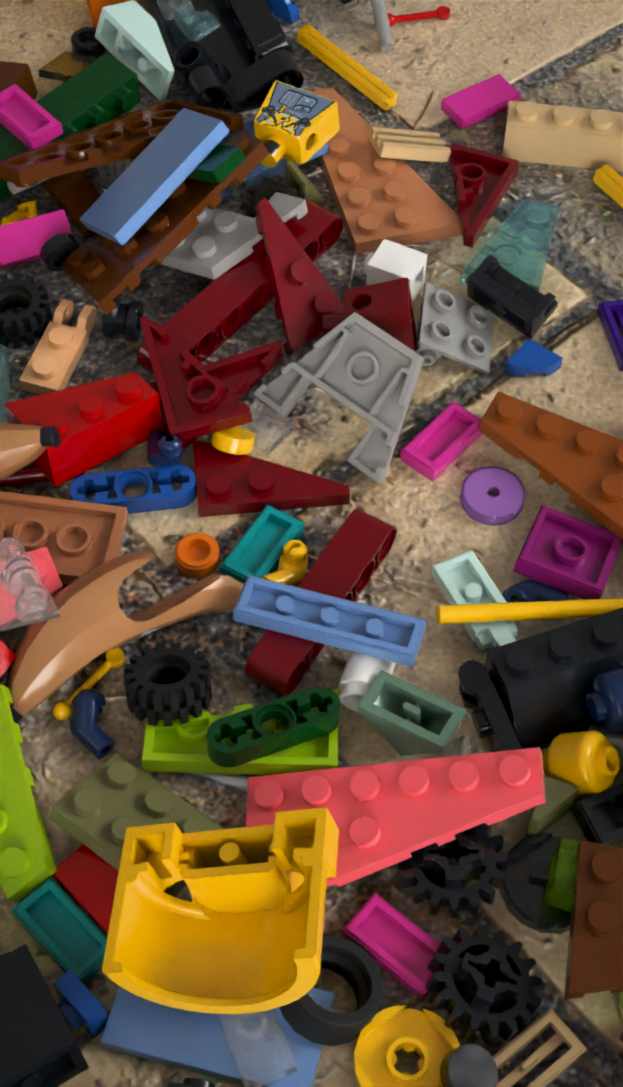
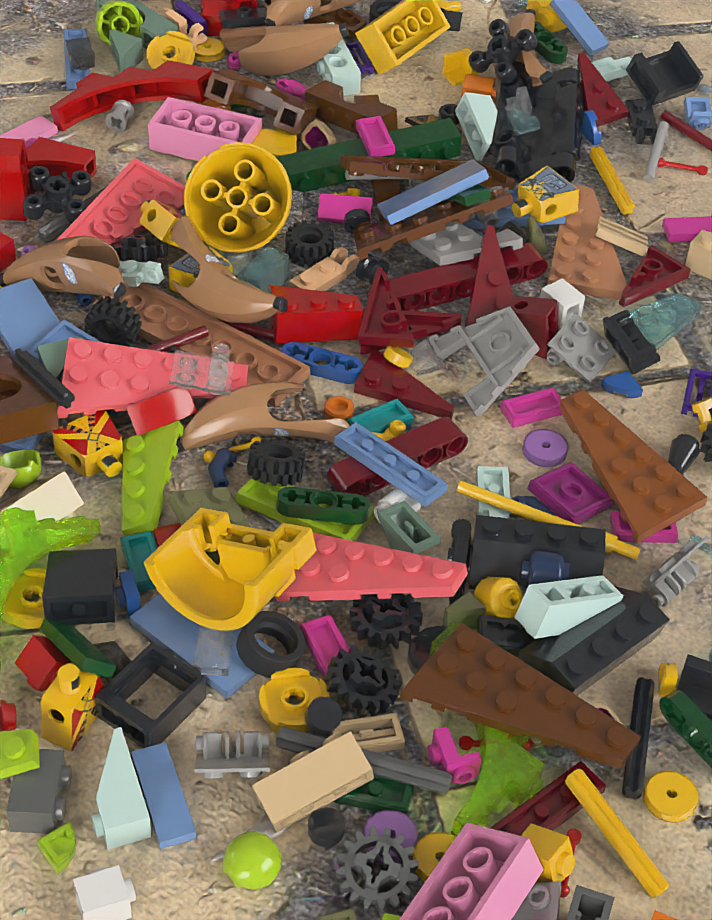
camera: 25 degrees right, 10 degrees down
dark blue arm [147,430,185,466] -> none

